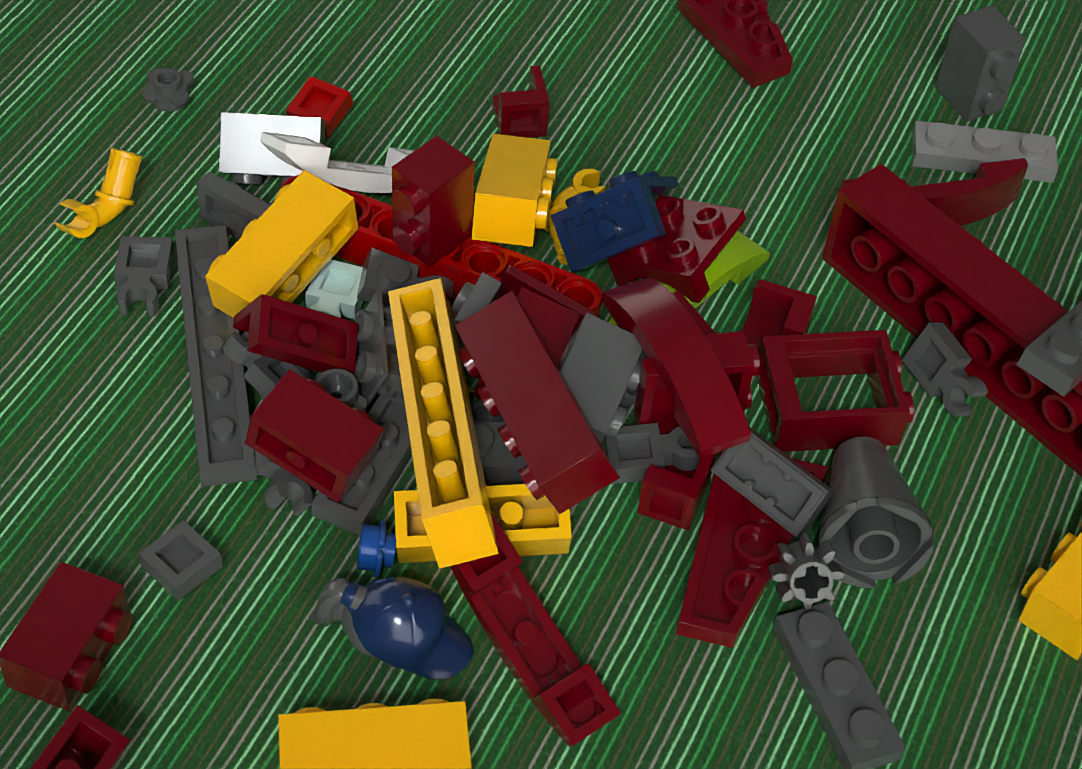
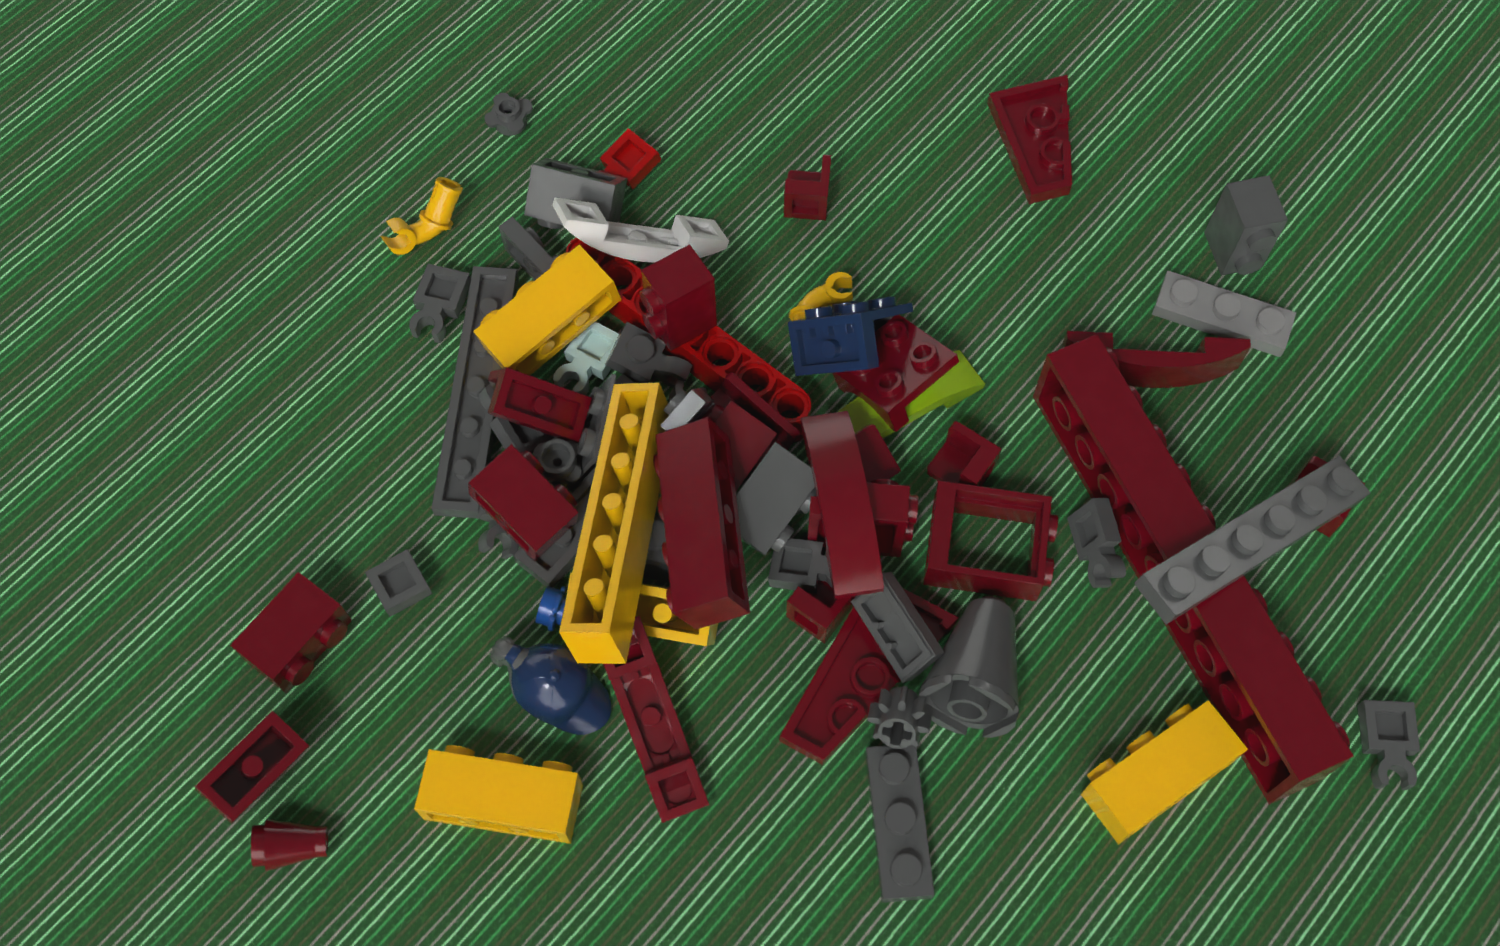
camera: 20 degrees right, 15 degrees up
yellow brick [472,134,558,247] -> none

